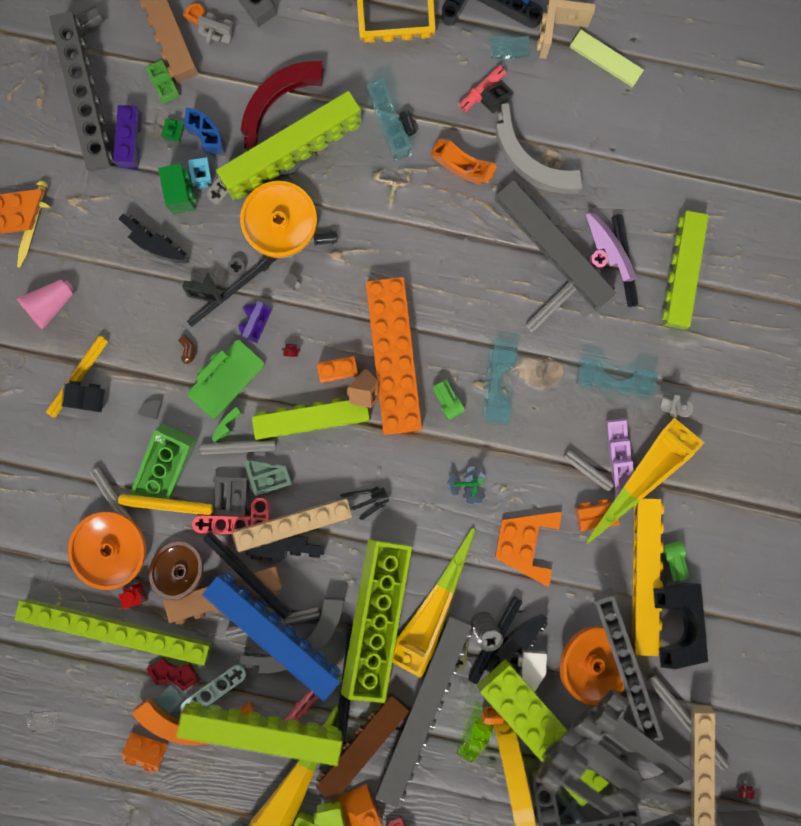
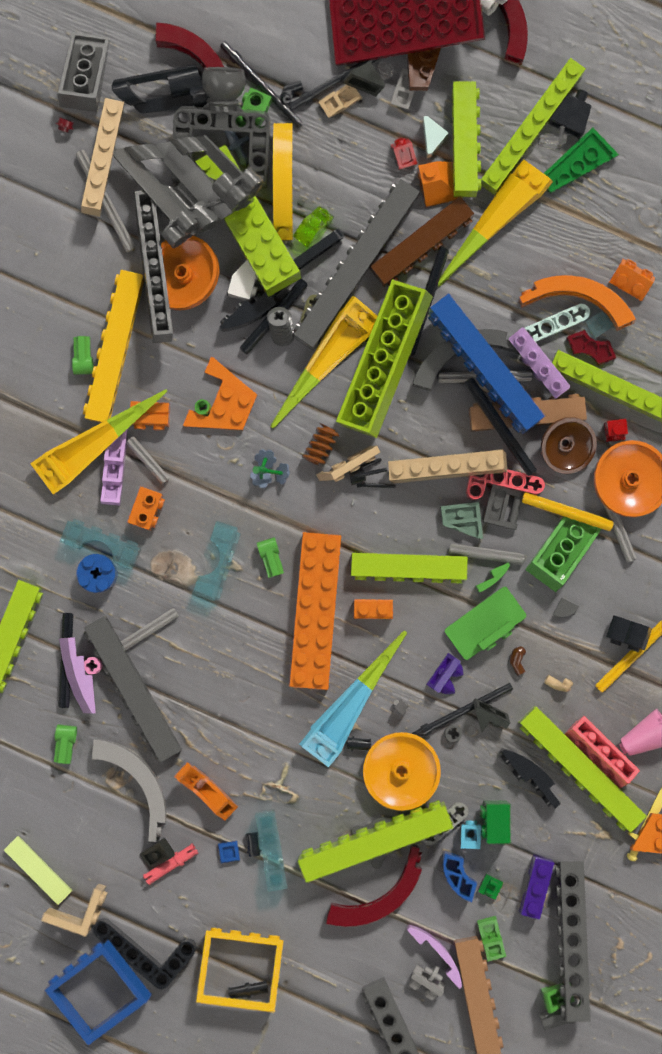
camera: 175 degrees left, 0 degrees up
lime brick [177,701,342,766] -> none
orange tile [183,3,206,27] -> none
black slope [246,536,326,562] -> none
dark red plate [281,344,300,357] -> none
coral pin [284,690,319,721] -> none
medium nougat slope [347,369,379,408] -> none
orange tile [481,706,504,724] -> none
clear light blue slope [490,36,530,59] -> none
black arch [653,583,708,670] -> none
light grey hips [660,395,694,419] -> none
none -> bright green piece [54,724,77,764]
none -> blue brick [77,554,118,593]
none -> orange brick [127,486,165,531]
none -> bright green hinge [195,399,211,415]
none -> blue tile [218,841,240,863]
none -> black beam [294,228,345,270]
none -> medium azure plate [299,631,407,767]
none -> dark orange piece [302,423,340,466]
none -> tan wing [316,446,380,482]
none -> lavender slope [407,925,462,989]
none -> lavender bracket [509,327,570,398]
none -> lime brick [519,706,647,833]
none -> bright green slope [541,982,575,1013]
none -> tan arm [544,675,573,692]
none -> coral brick [565,716,640,789]

